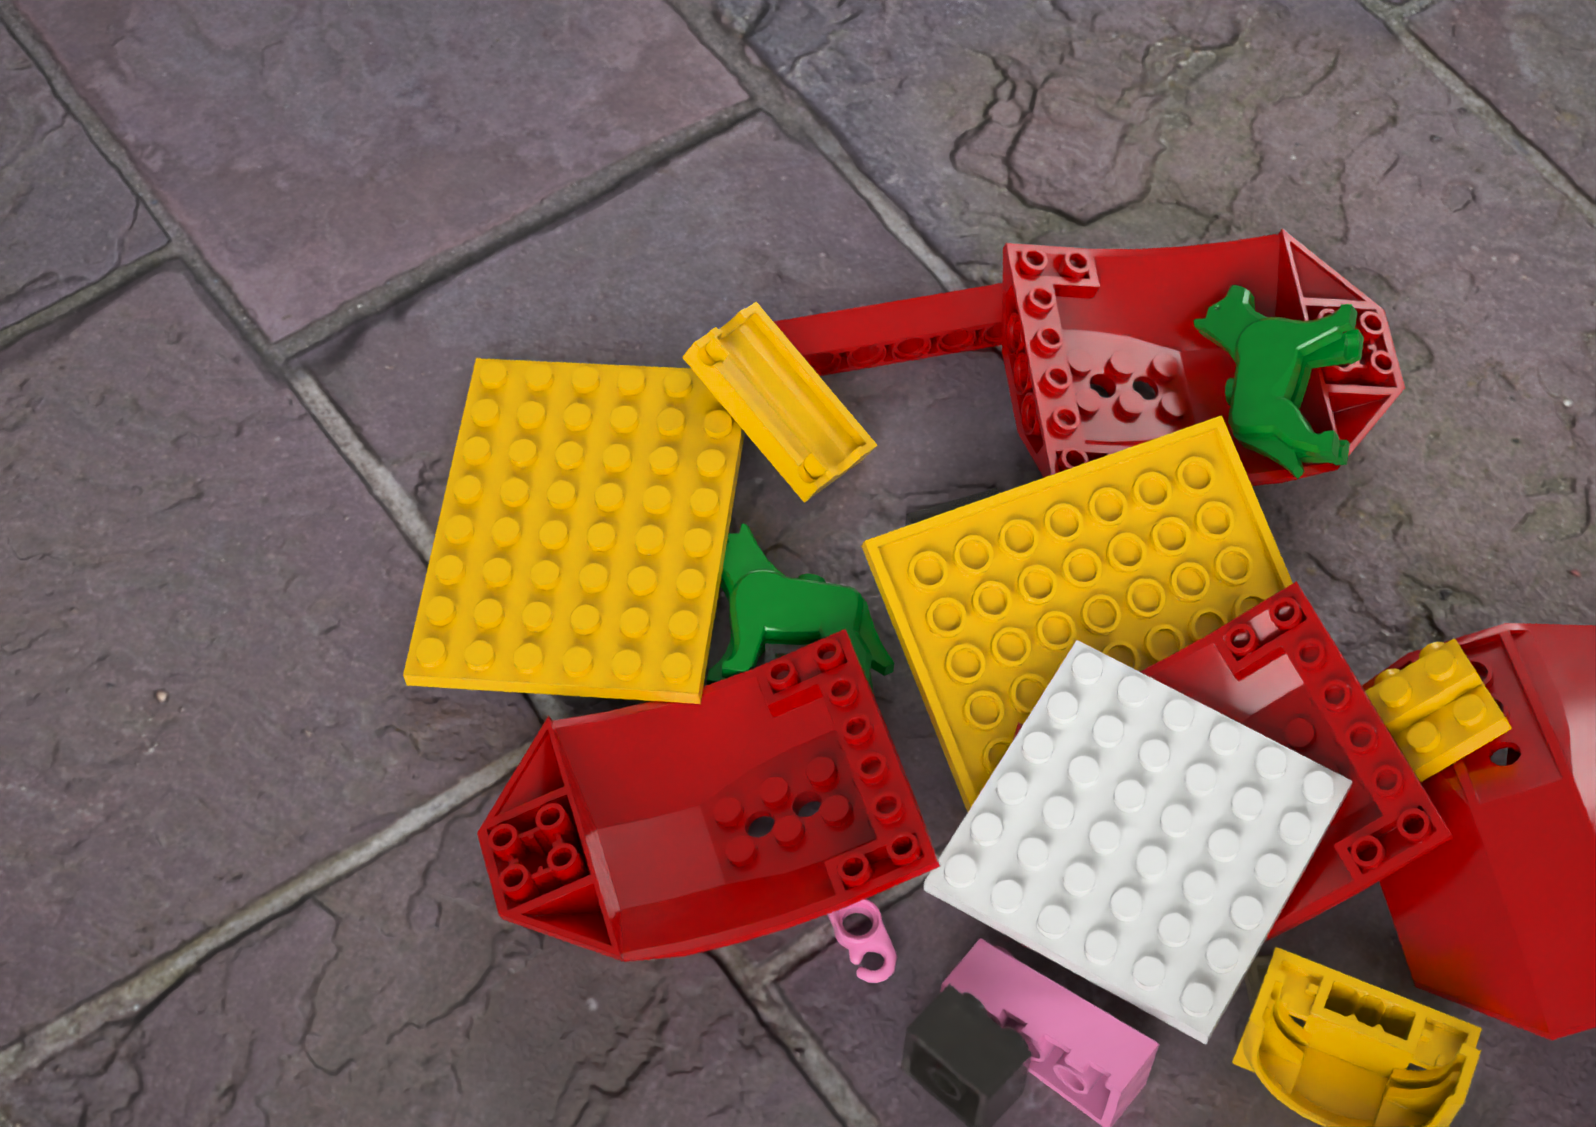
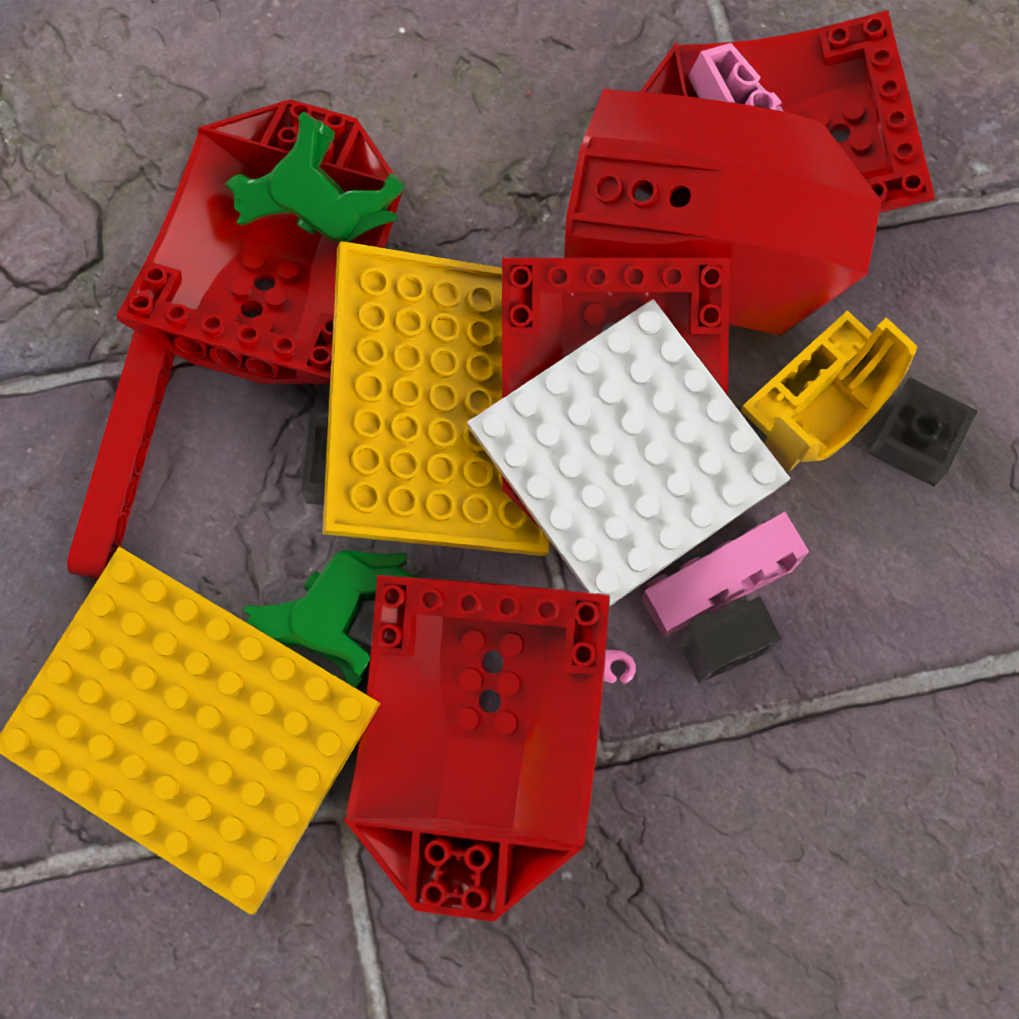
camera: 65 degrees left, 15 degrees up
yellow gear [682,302,877,503] -> none
yellow plate [1365,638,1512,782] -> none

